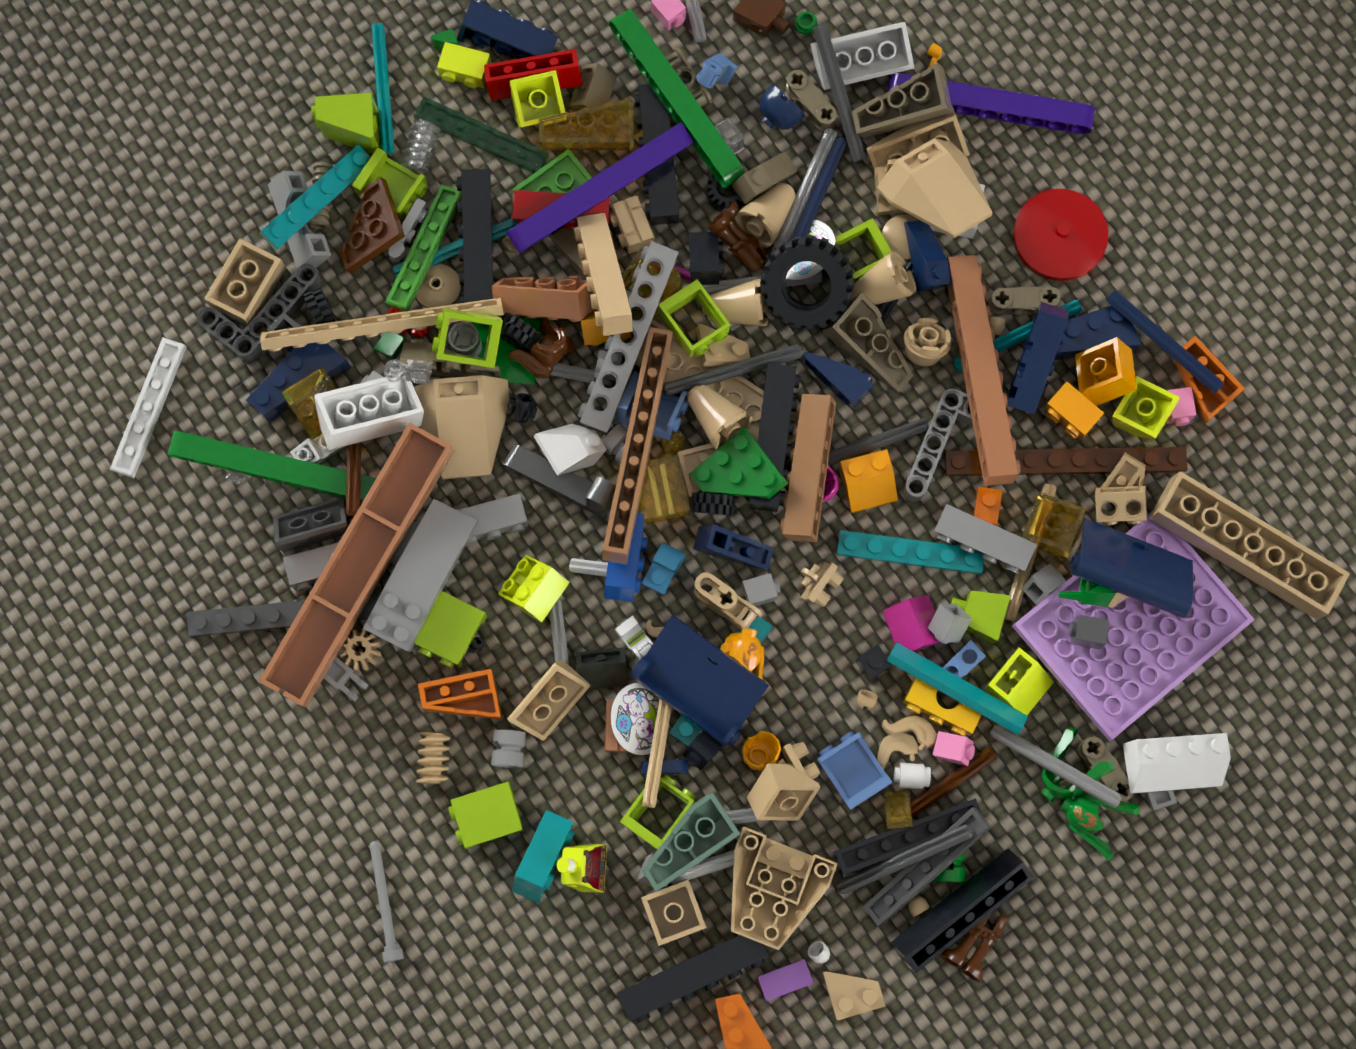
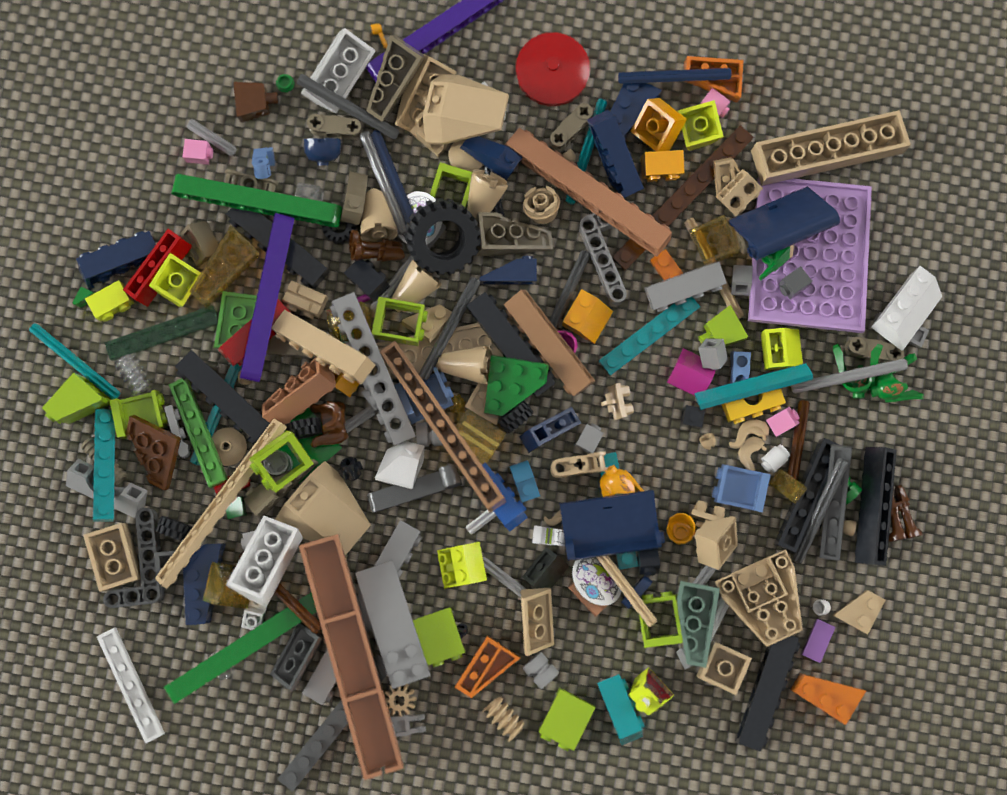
camera: 45 degrees left, 5 degrees up
clear plate [384,359,433,384] -> none

